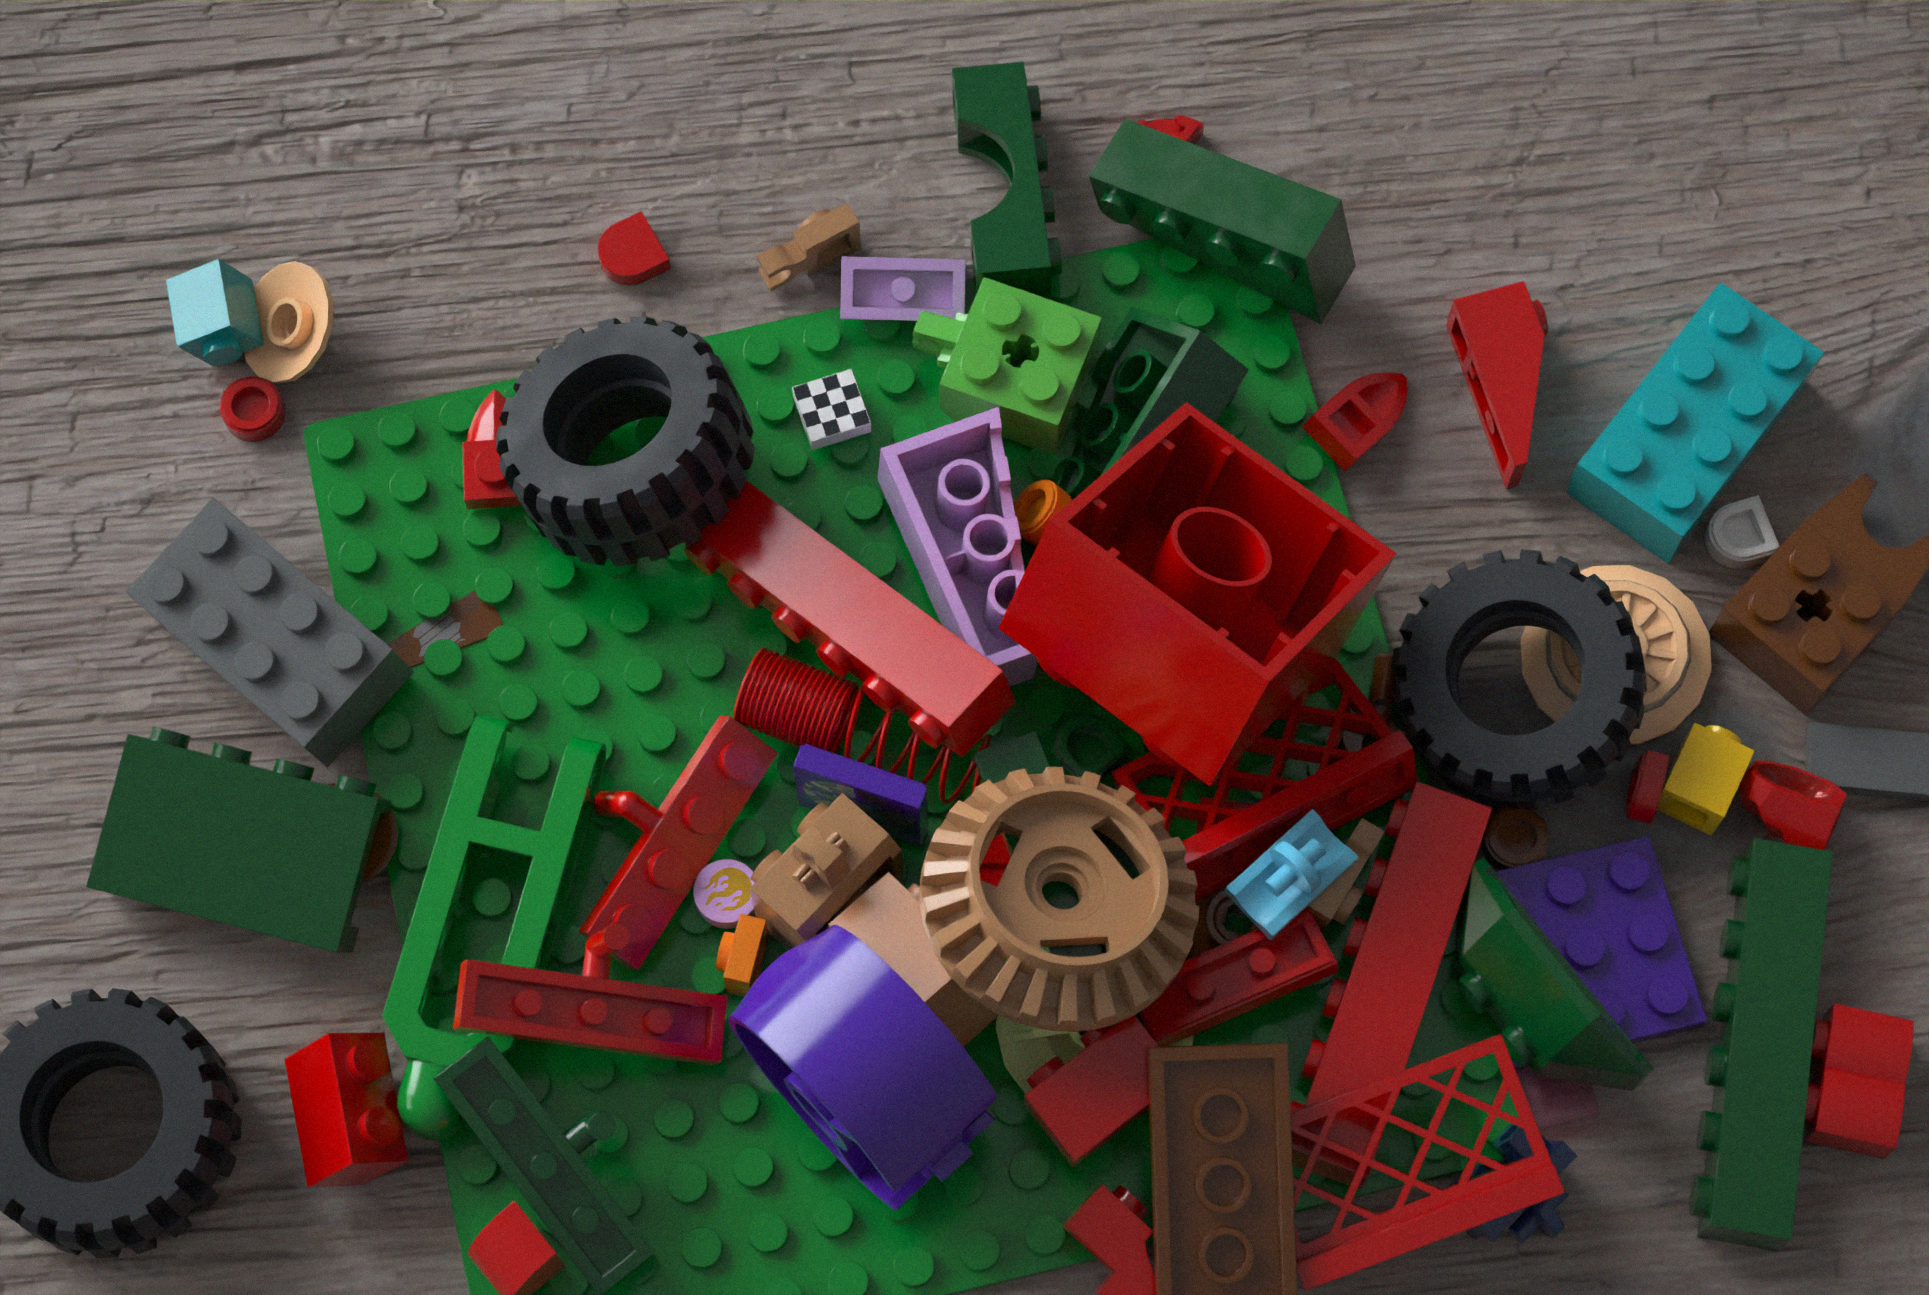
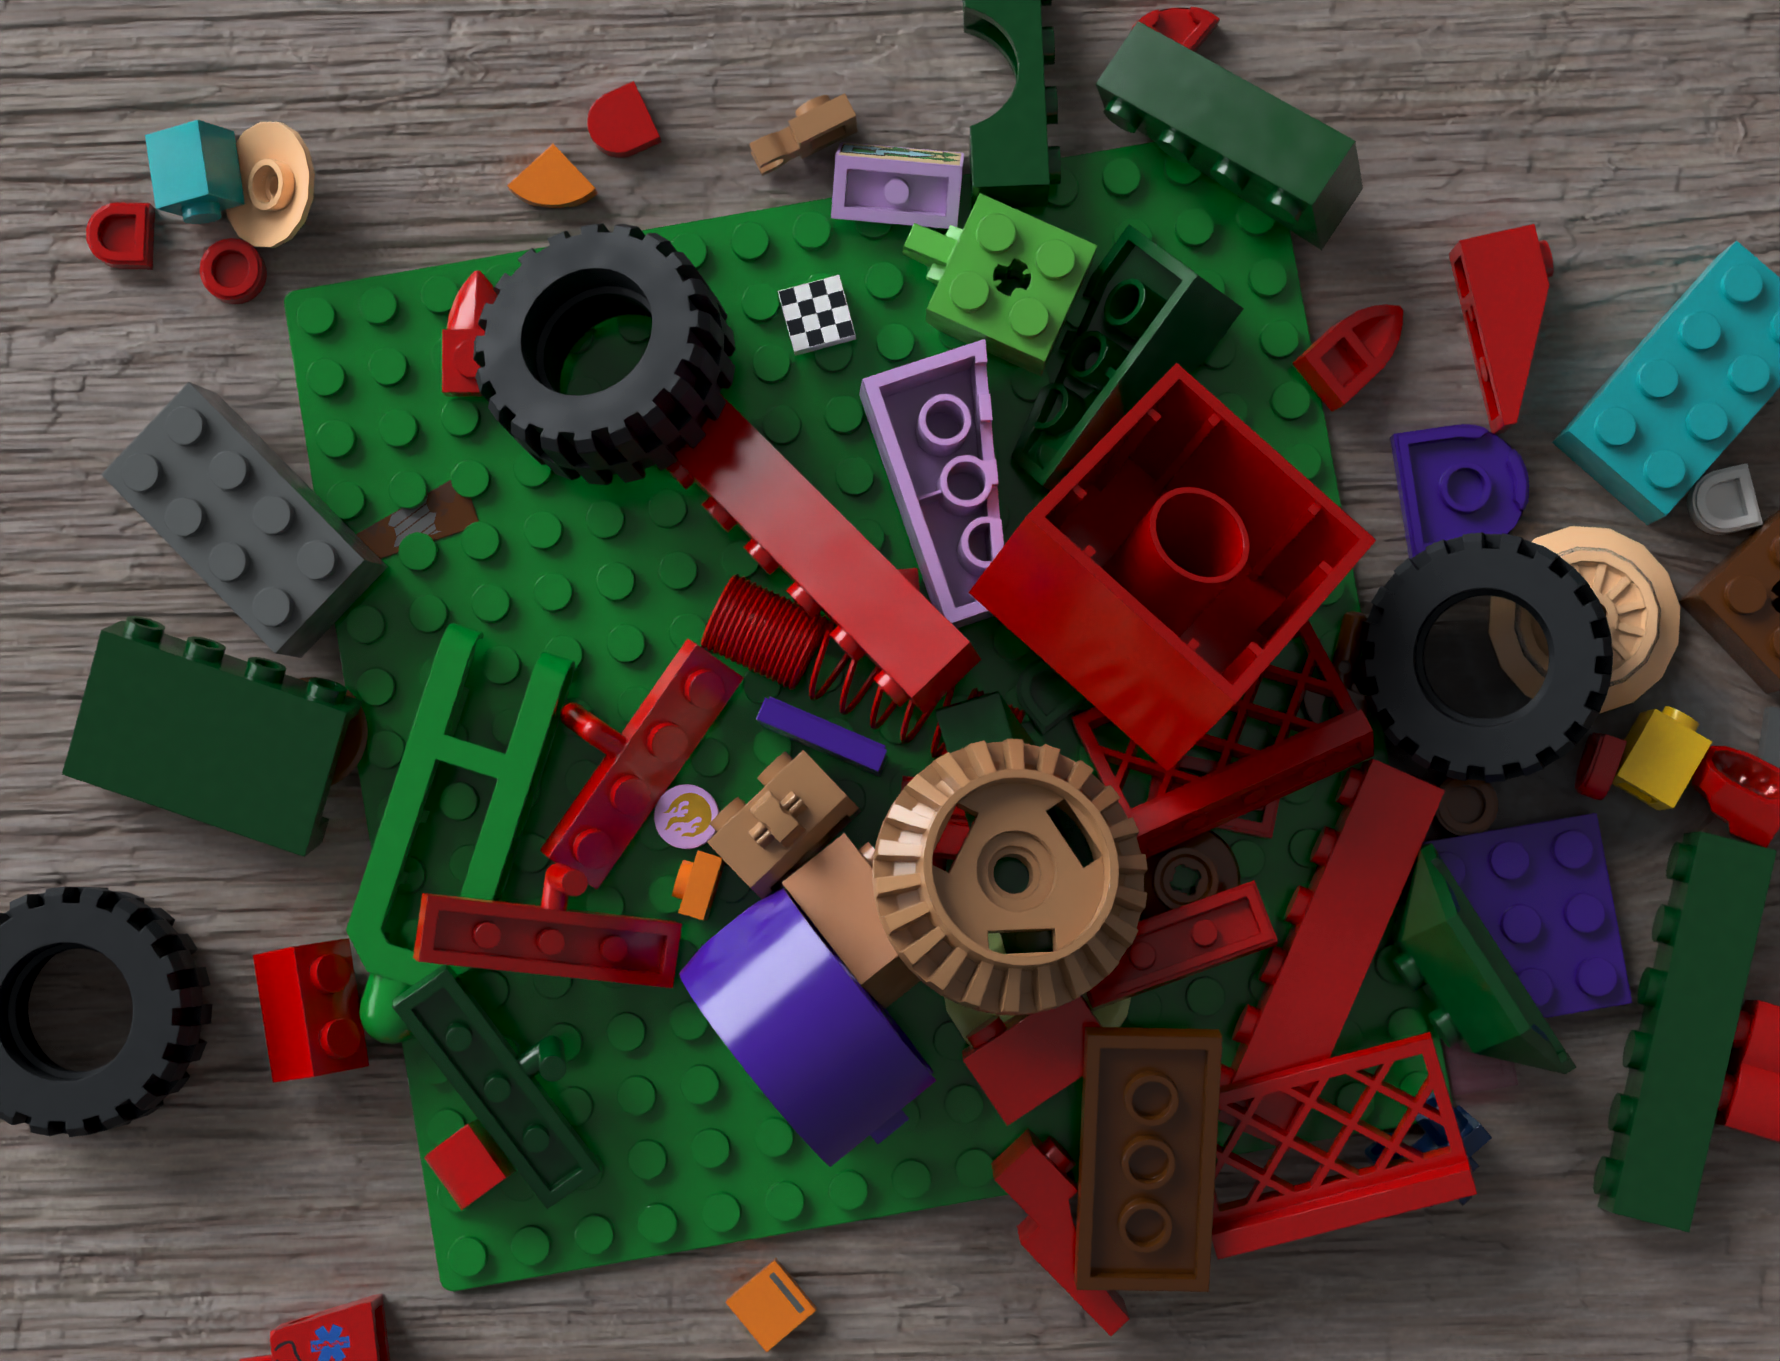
camera: 10 degrees right, 15 degrees up
orange tile [1013,479,1072,546] -> none
medium azure hips [1224,809,1359,940] -> none
medium nougat plate [1307,818,1384,934] -> none
none -> red tile [86,202,155,270]
none -> orange tile [507,144,598,208]
none -> dark purple tile [1390,424,1529,559]

